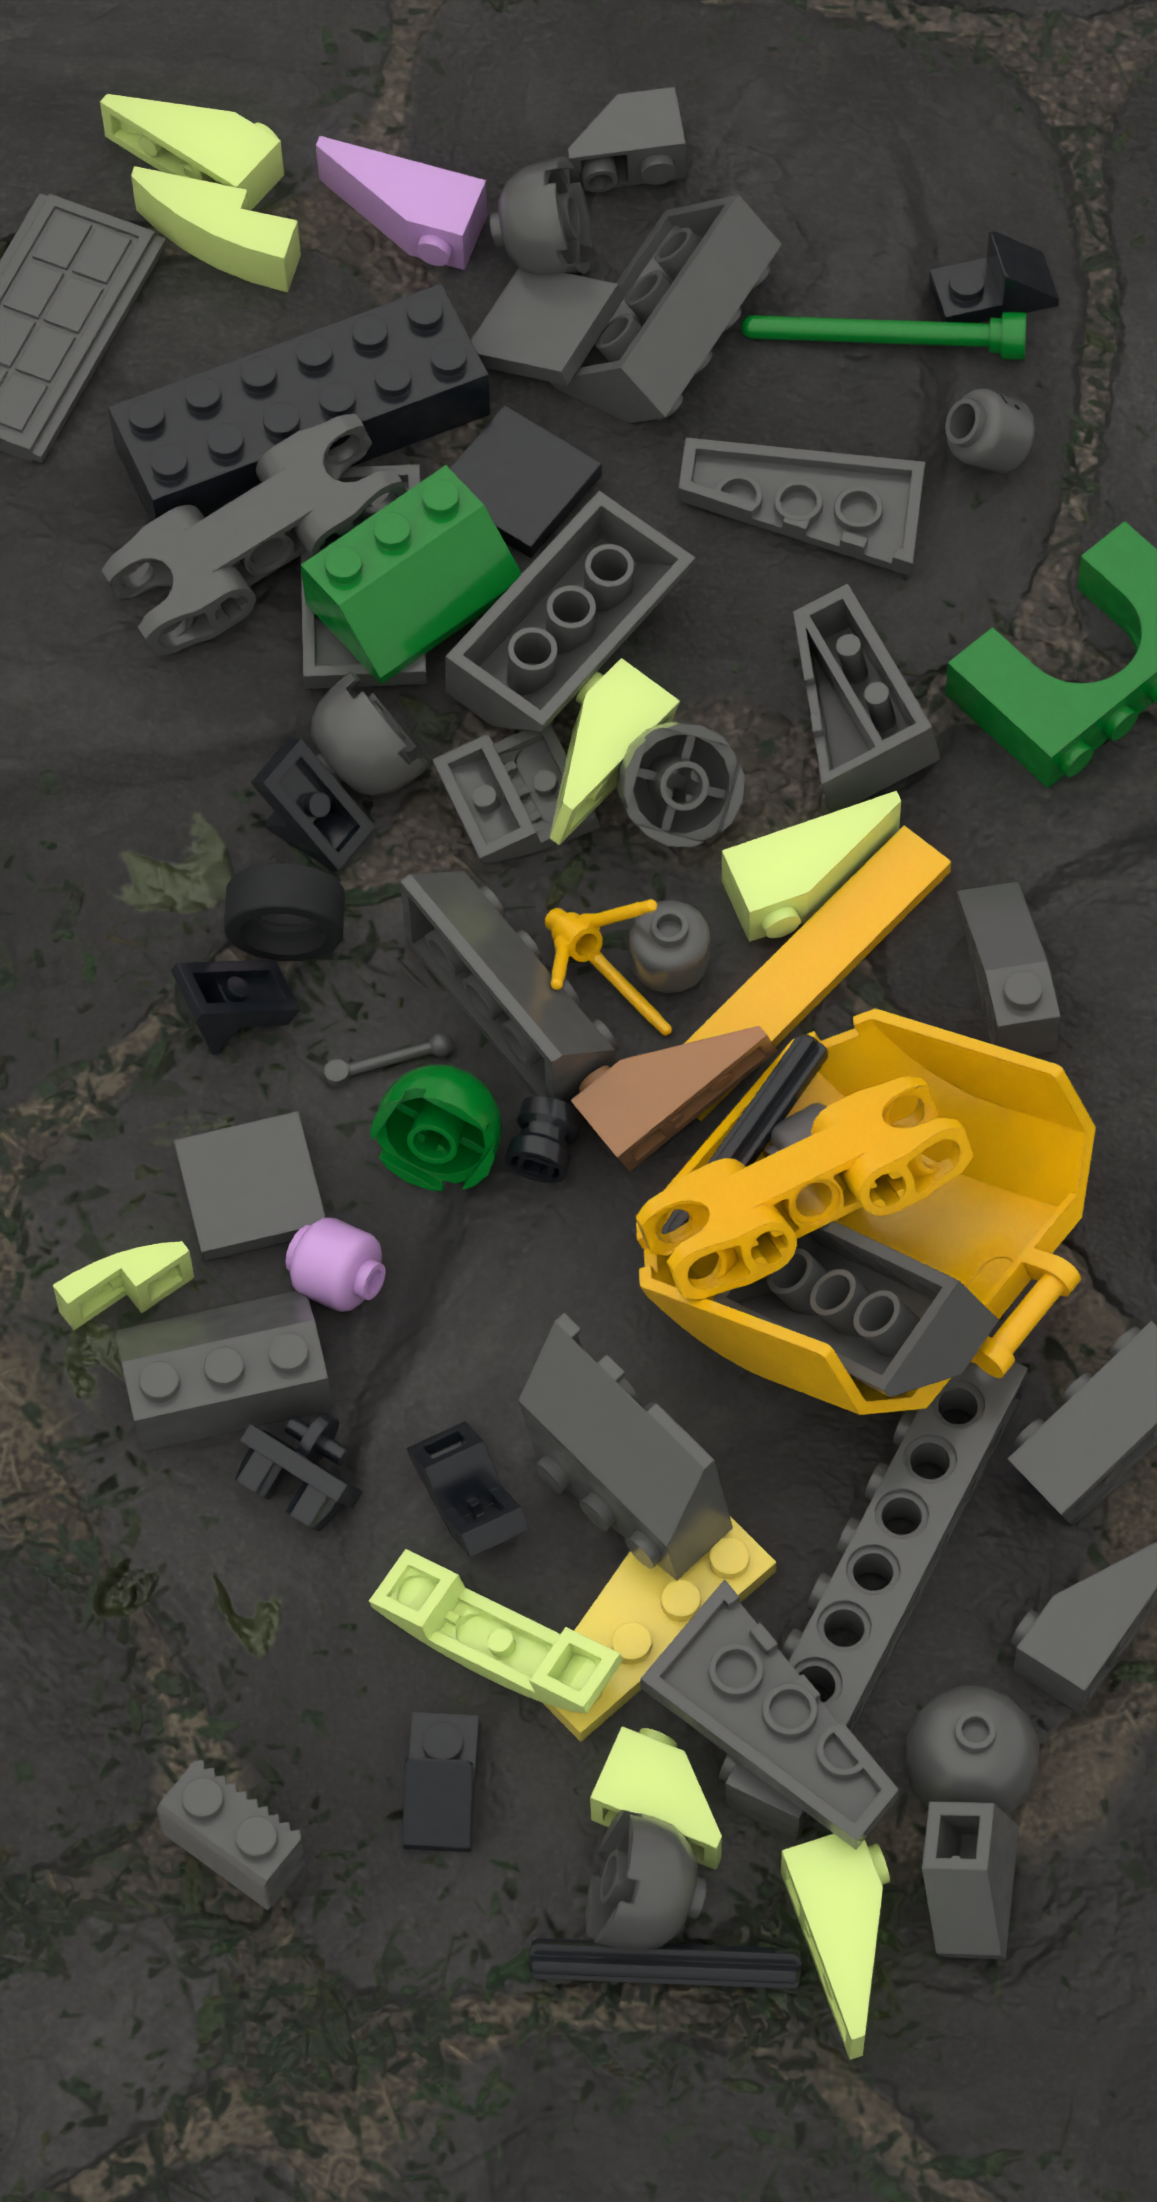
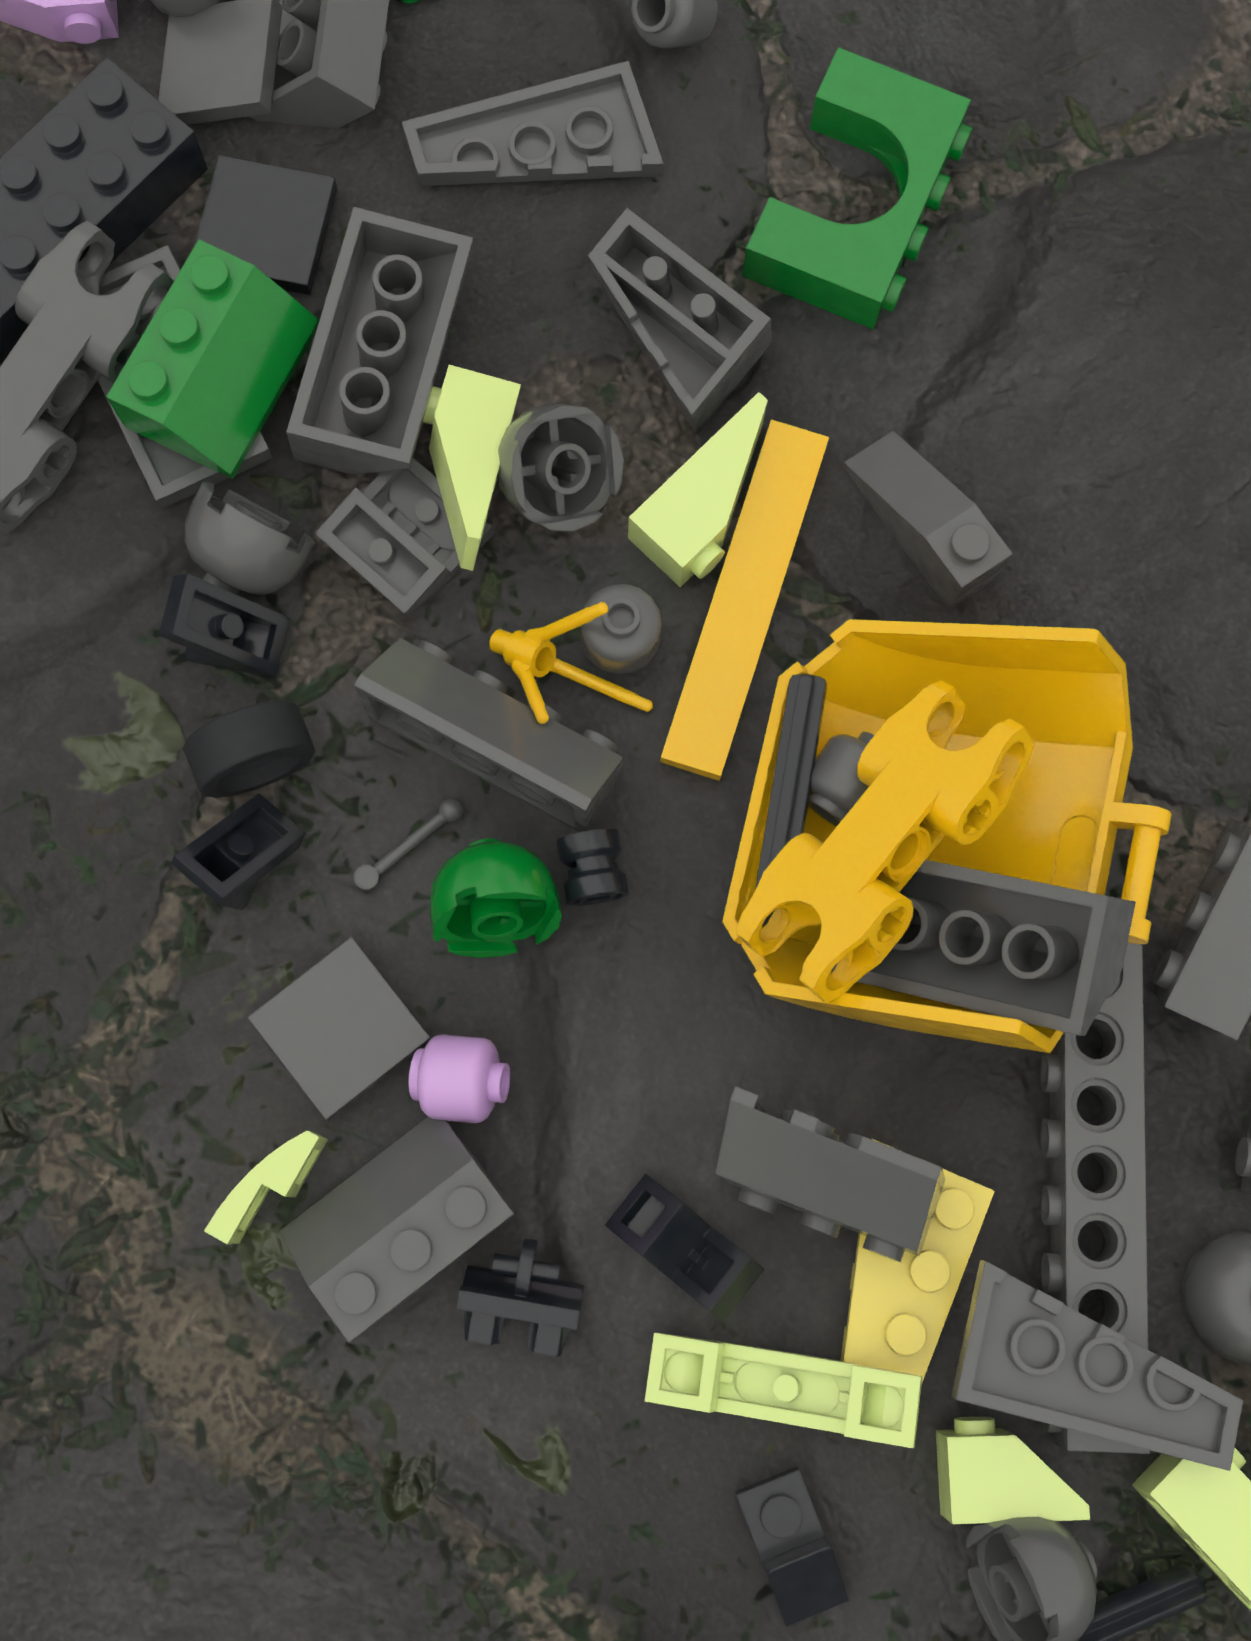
camera: 30 degrees left, 15 degrees up
medium nougat slope [571,1026,778,1172] -> none

